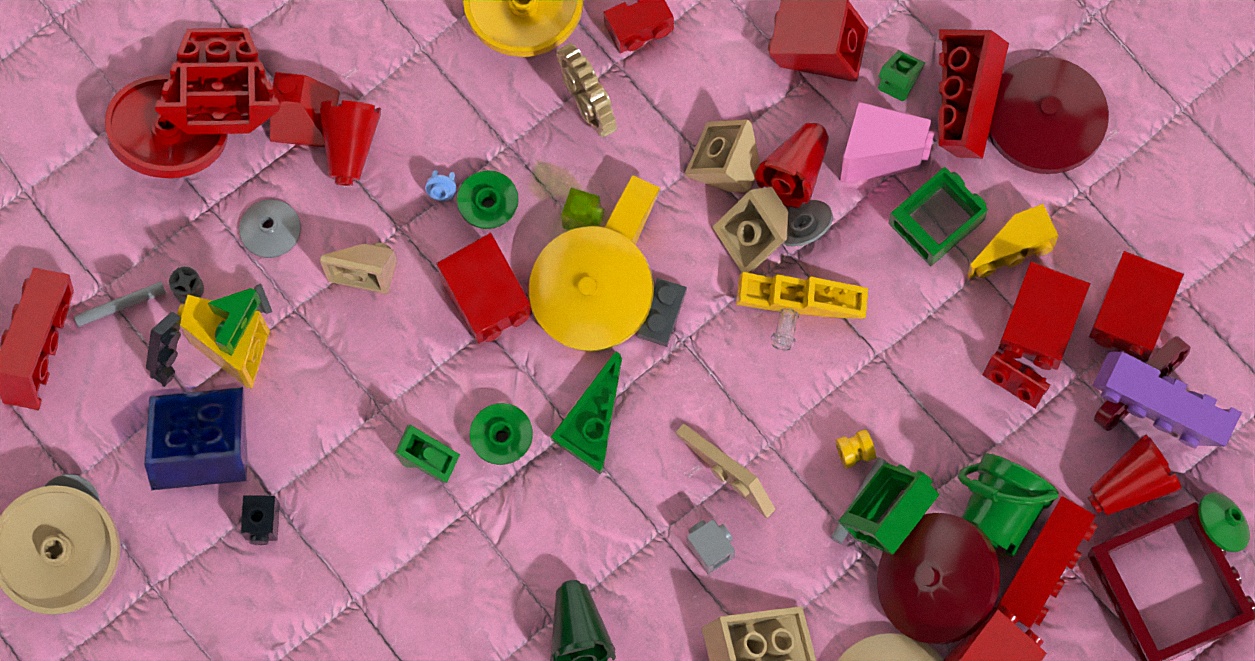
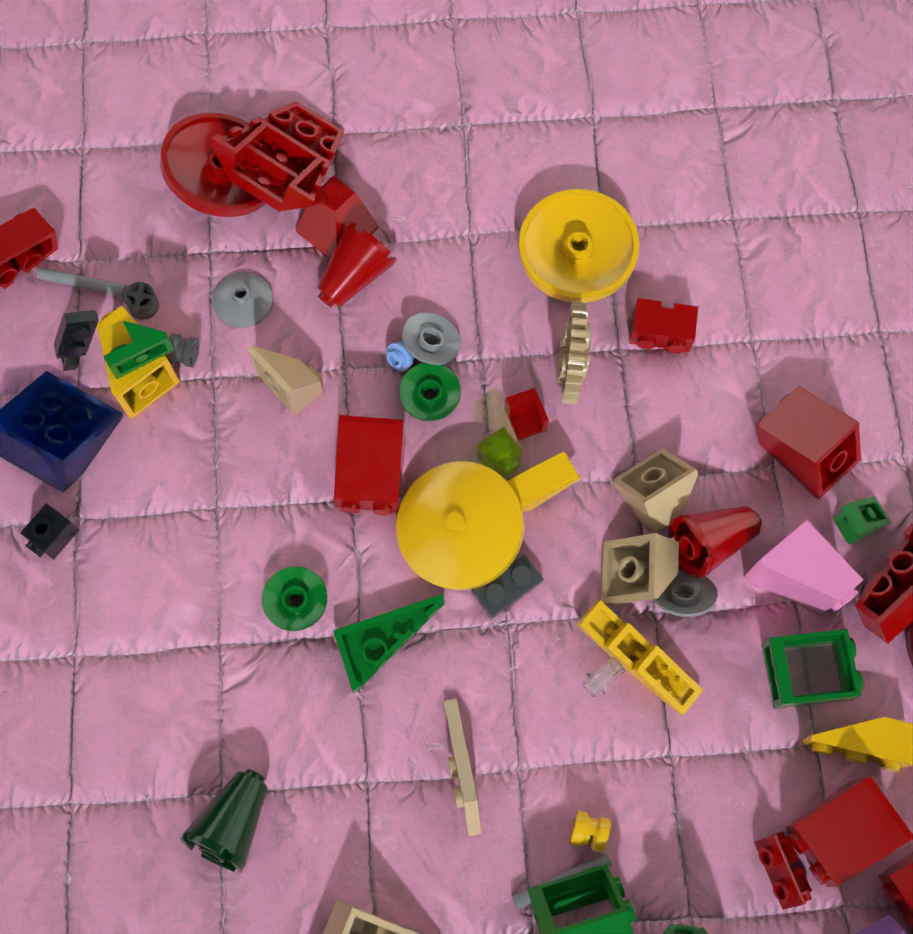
camera: 30 degrees right, 0 degrees up
green slope [394,425,460,483] -> none
light grey brick [687,519,735,575] -> none
none -> light grey dish [402,312,461,365]
none -> red panel [504,387,549,441]

